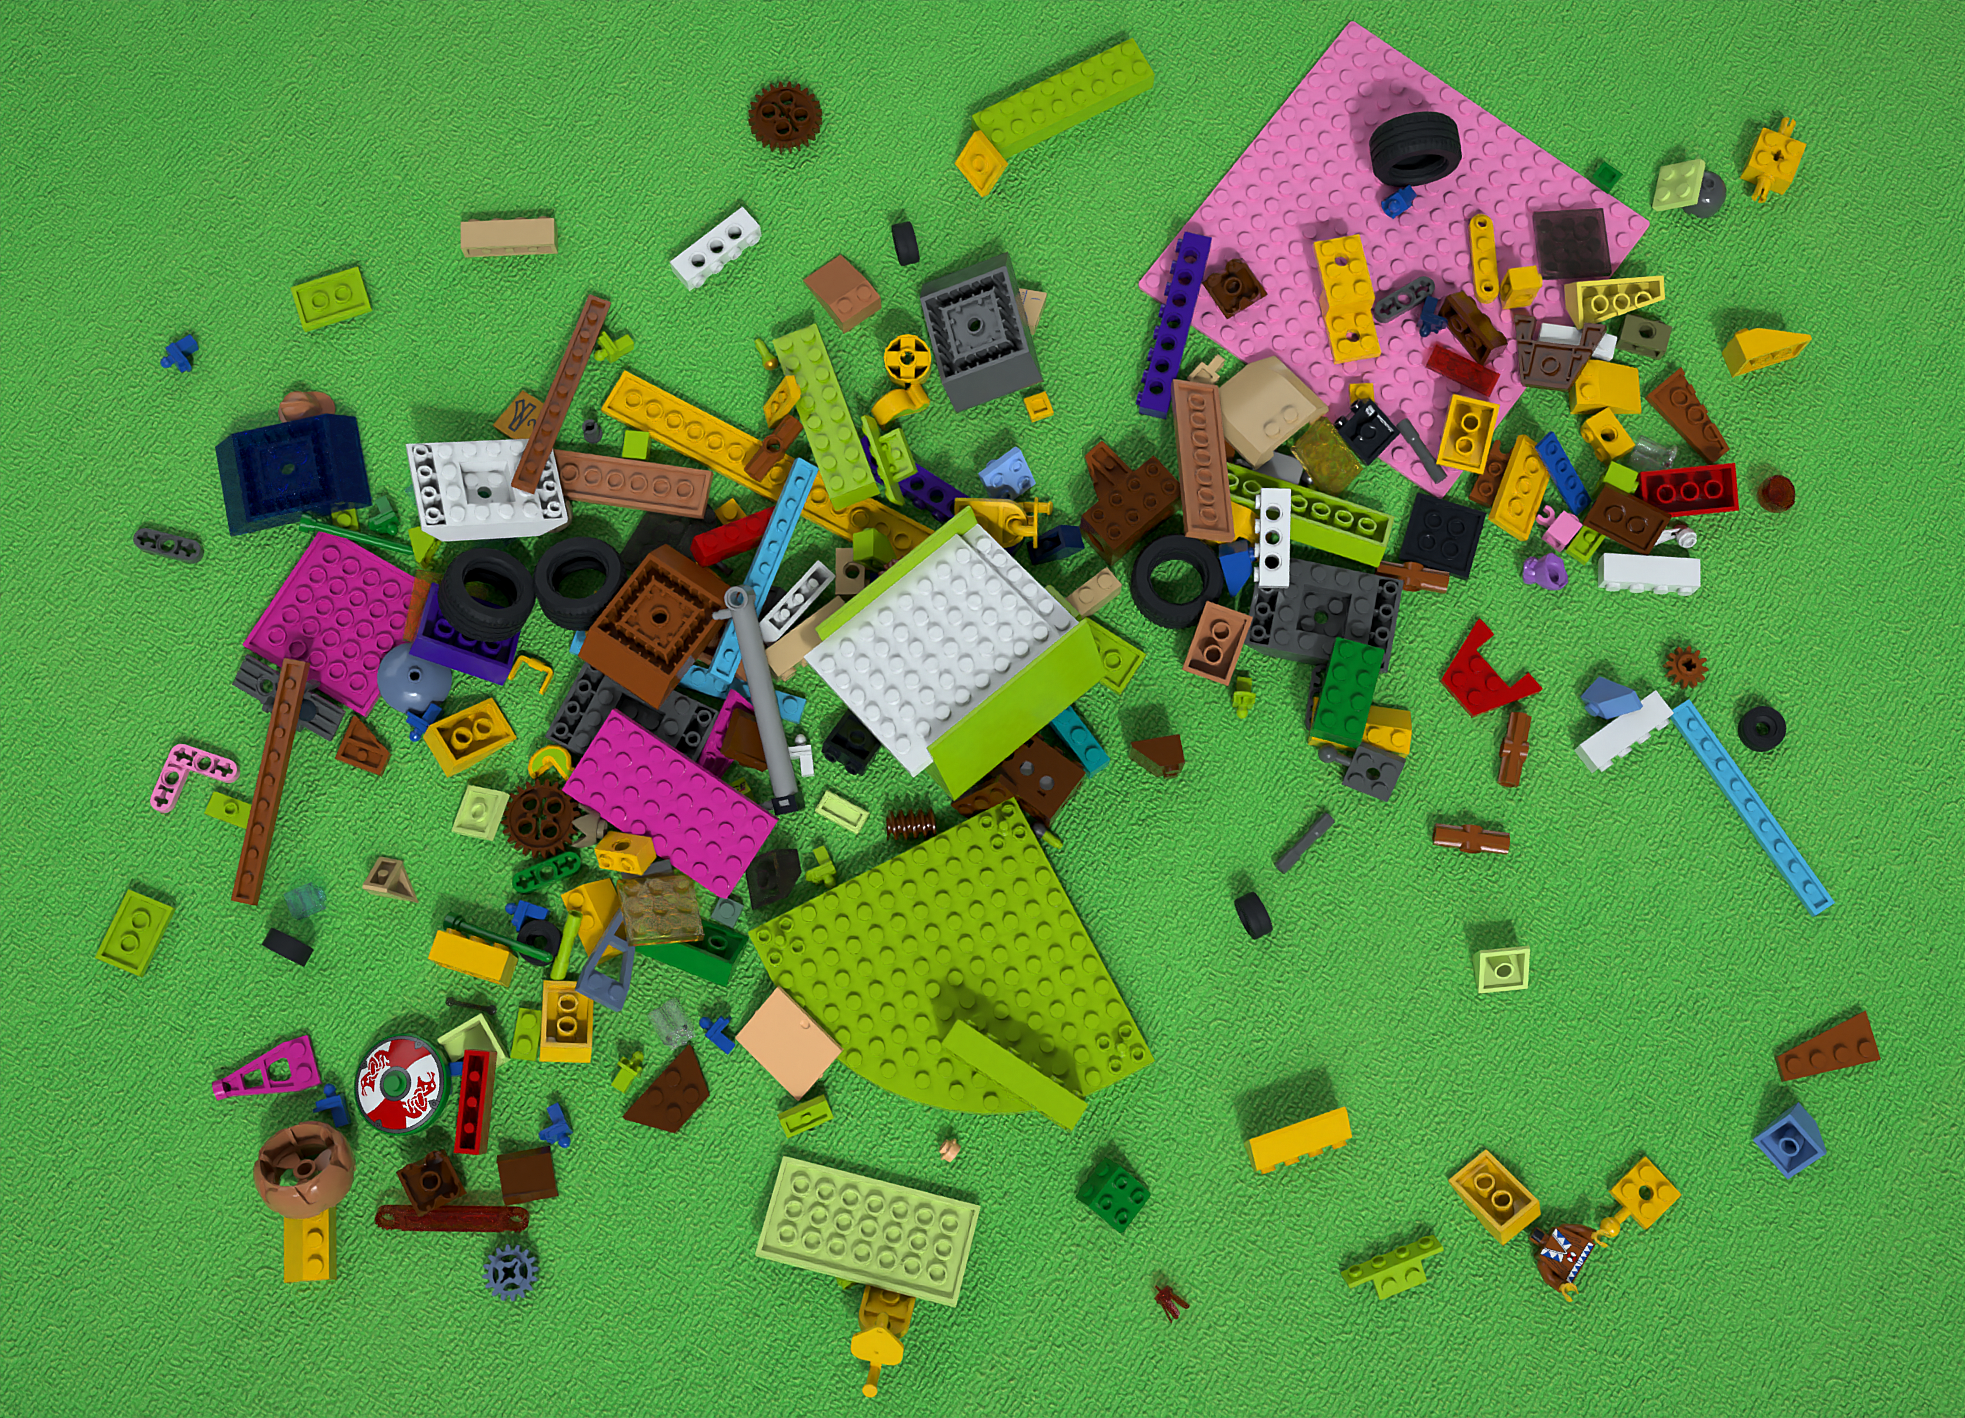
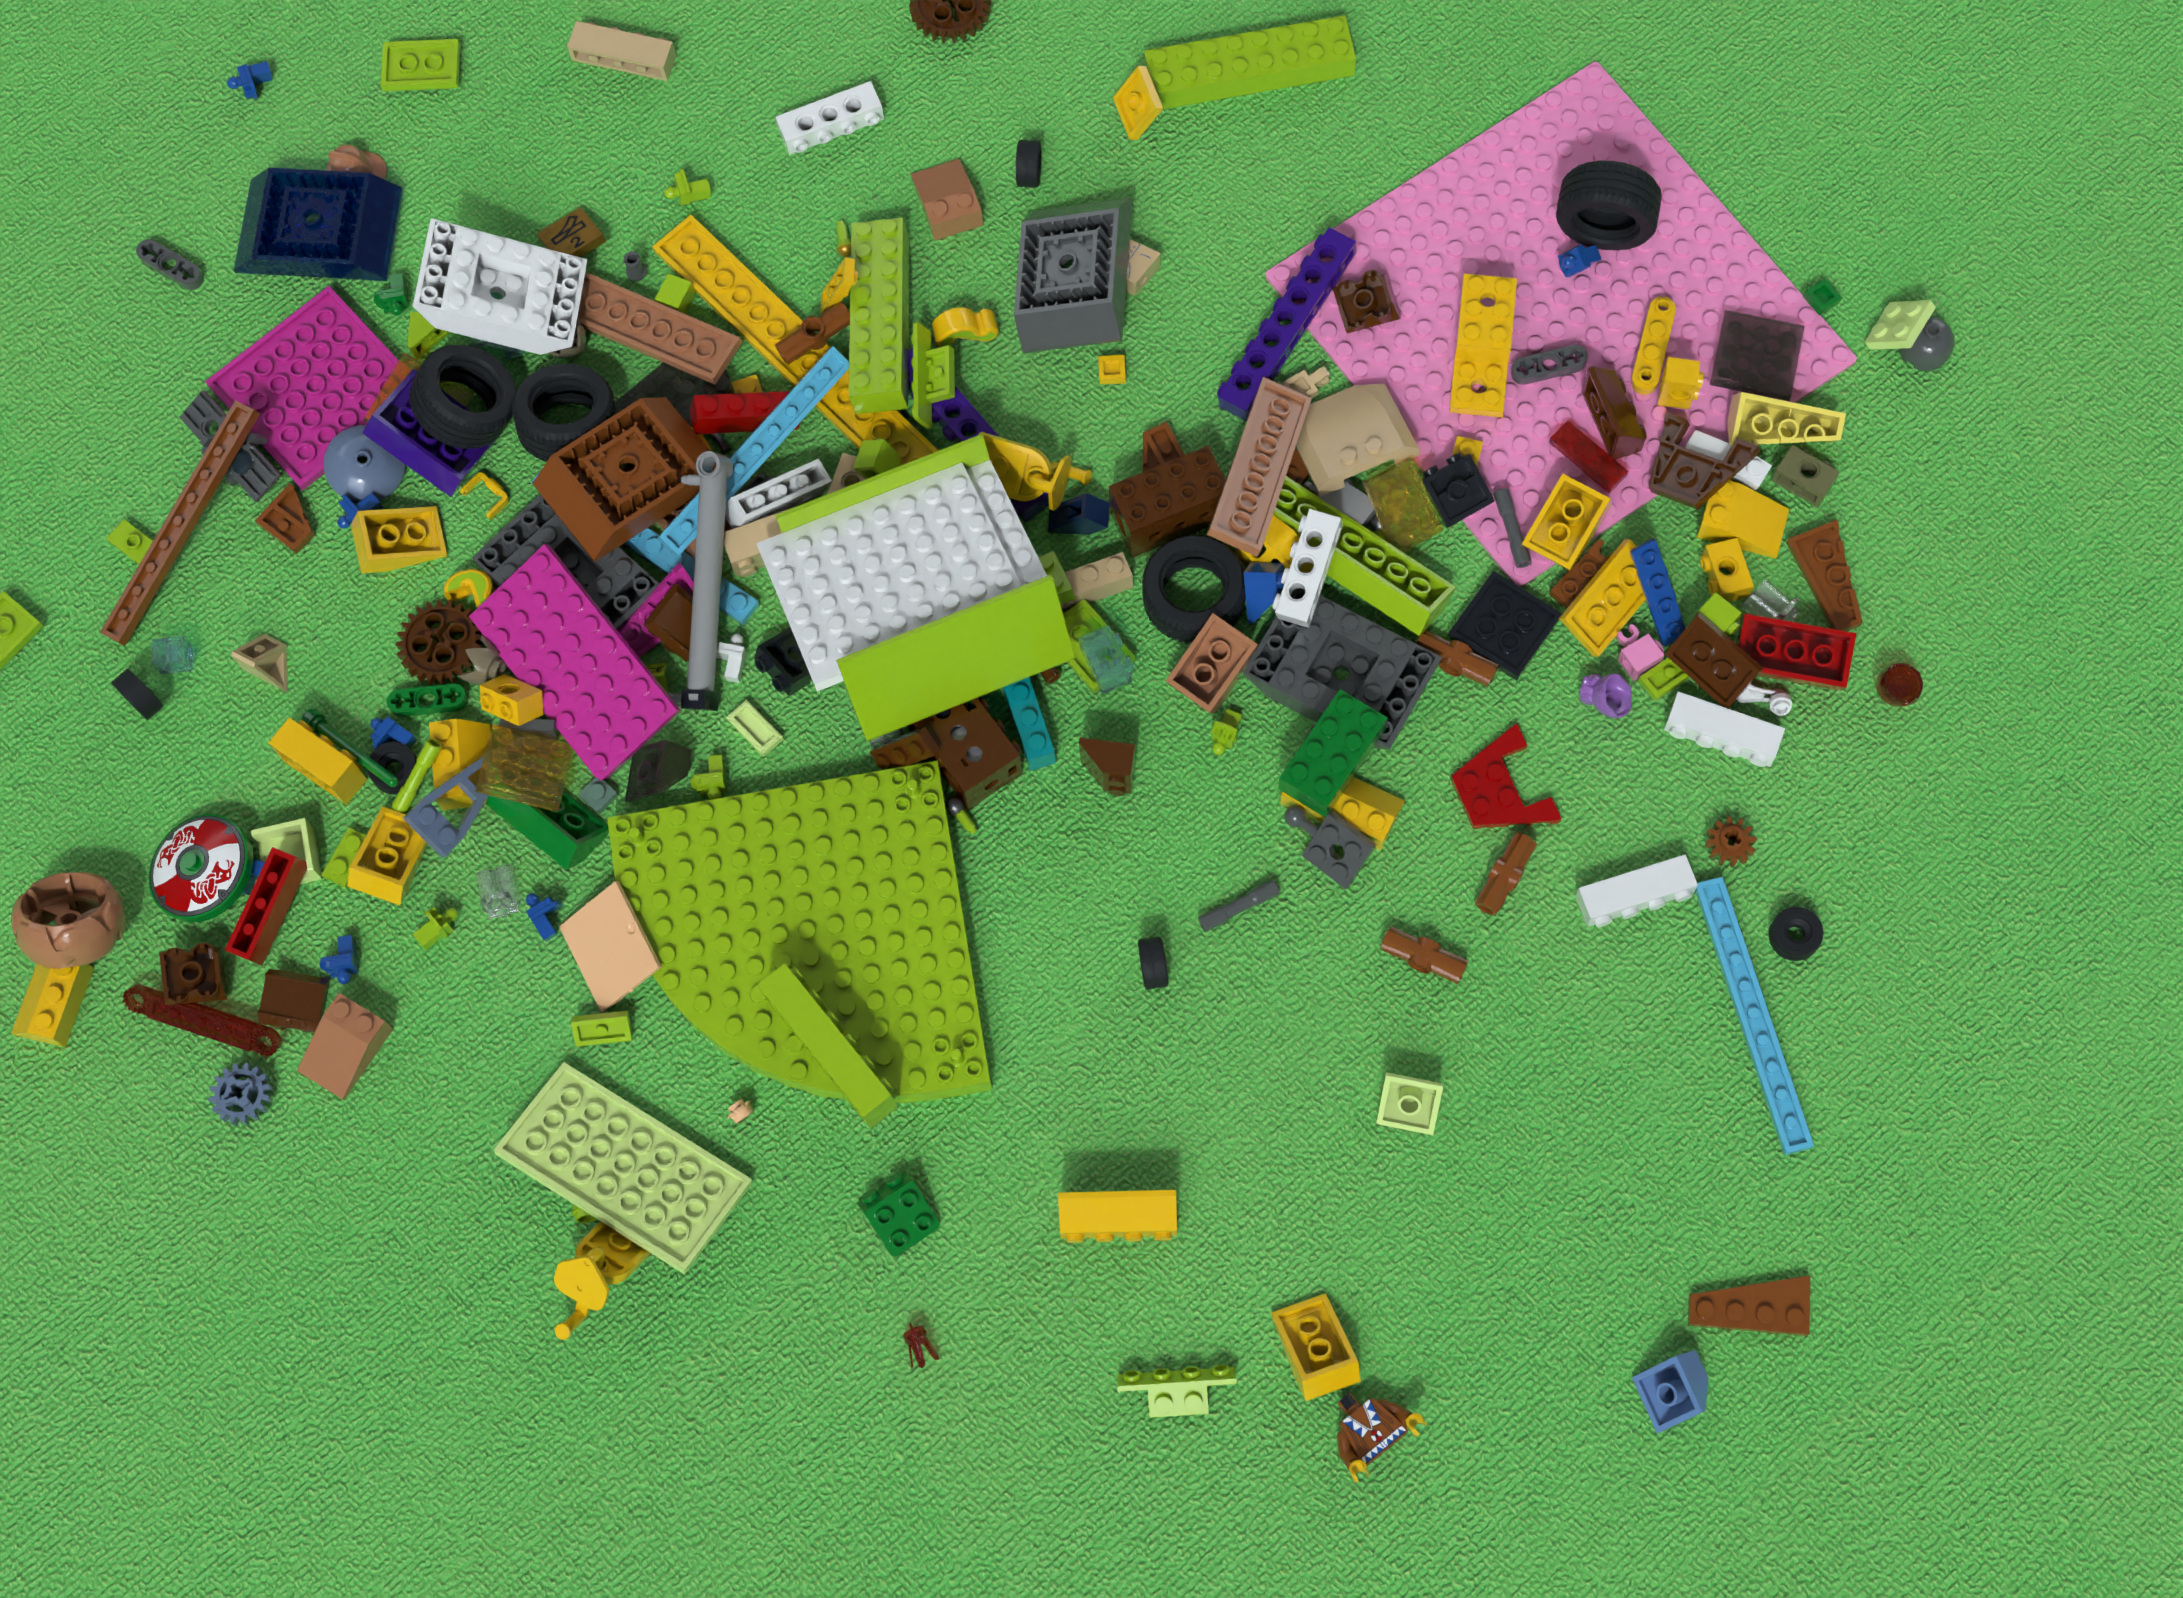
camera: 25 degrees right, 5 degrees down
bright pink beam [150,744,240,813] -> none
dark pink plate [212,1035,322,1101] -> none
green piece [299,512,414,555] -> none
blue piece [313,1083,351,1127] -> none
lime plate [331,508,361,532] -> none
clear smoke hinge [445,997,497,1015] -> none
yellowish green plate [451,785,510,841] -> none
dark orange plate [511,294,611,494] -> none
reddish brown wing [622,1044,710,1134] -> none
yellow cylinder [884,334,932,389] -> none
reddish brown piece [886,807,936,841] -> none
light blue plate [978,446,1036,501] -> none
dark blue piece [1416,295,1448,338] -> none
medium blue slope [1580,676,1643,719] -> none
yellow plate [1599,1156,1682,1238] -> none
yellow slope [1722,328,1812,378] -> none
yellow brick [1740,117,1807,203] -> none
none -> nougat slope [297,993,393,1100]
none -> clear light blue brick [1079,625,1135,694]

